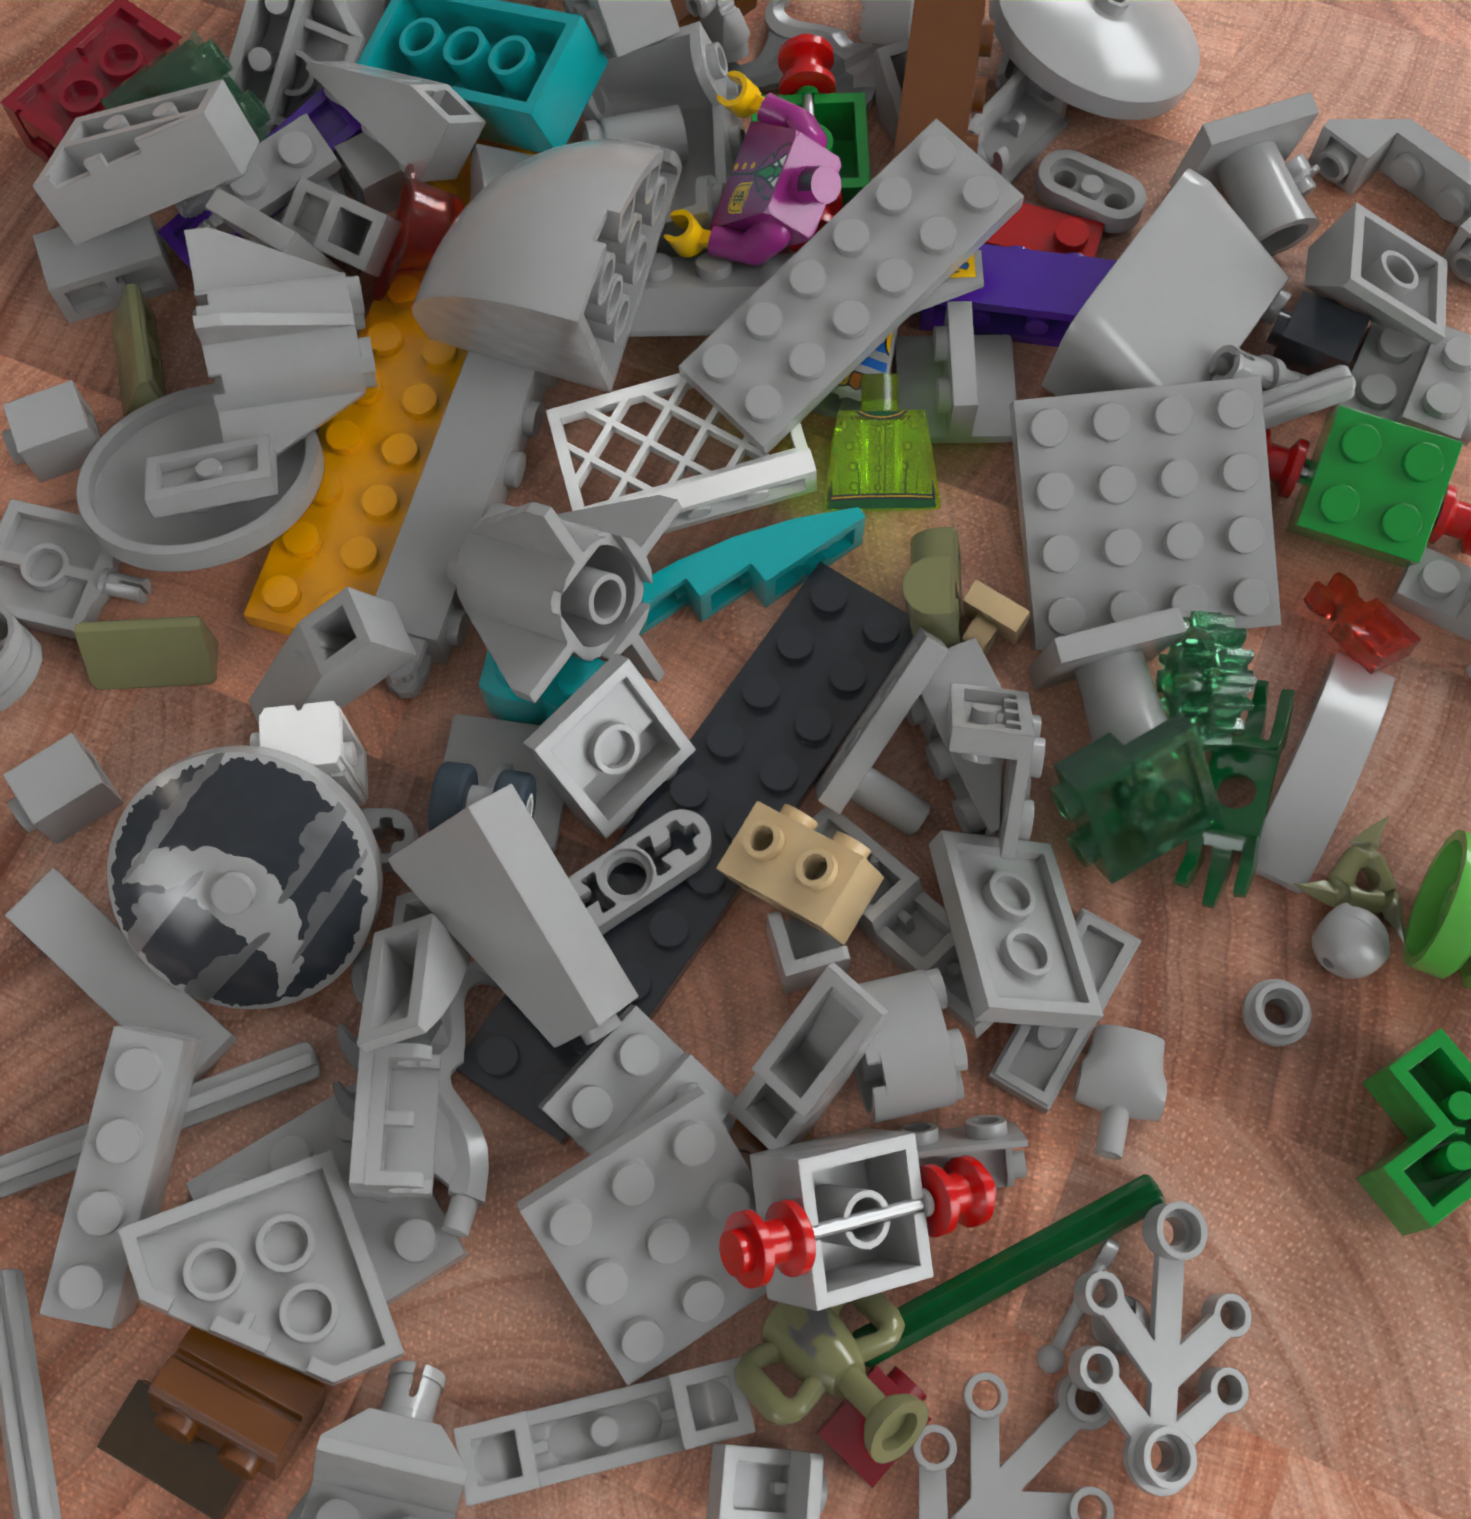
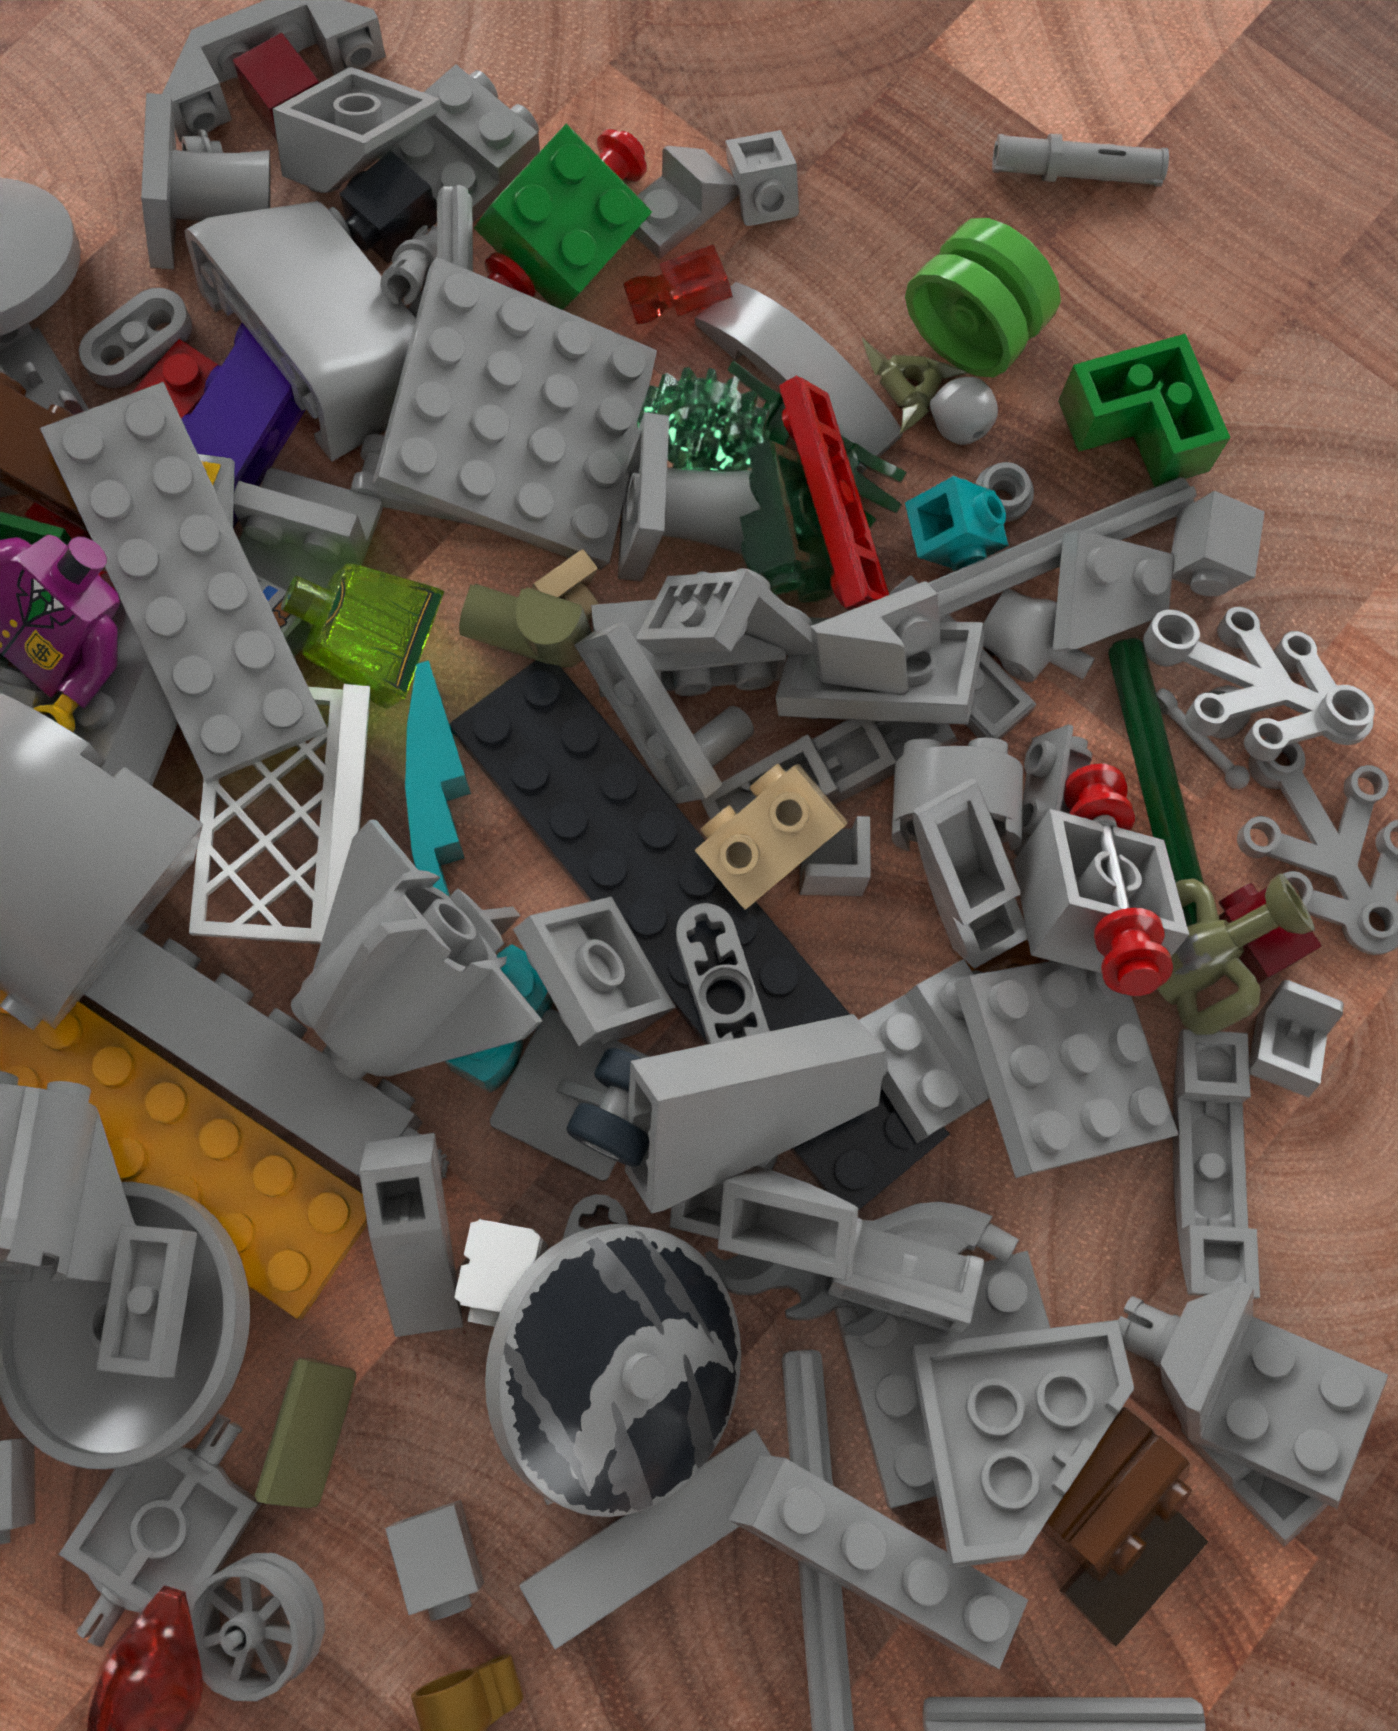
camera: 80 degrees left, 5 degrees up
none -> dark red brick [233,32,319,140]
none -> red plate [779,375,889,610]
none -> light grey slope [811,581,941,694]
none -> teal brick [905,476,1009,571]
none -> light grey axle [928,477,1197,618]
none -> light grey wing [1053,530,1174,652]
none -> light grey brick [1171,491,1265,596]

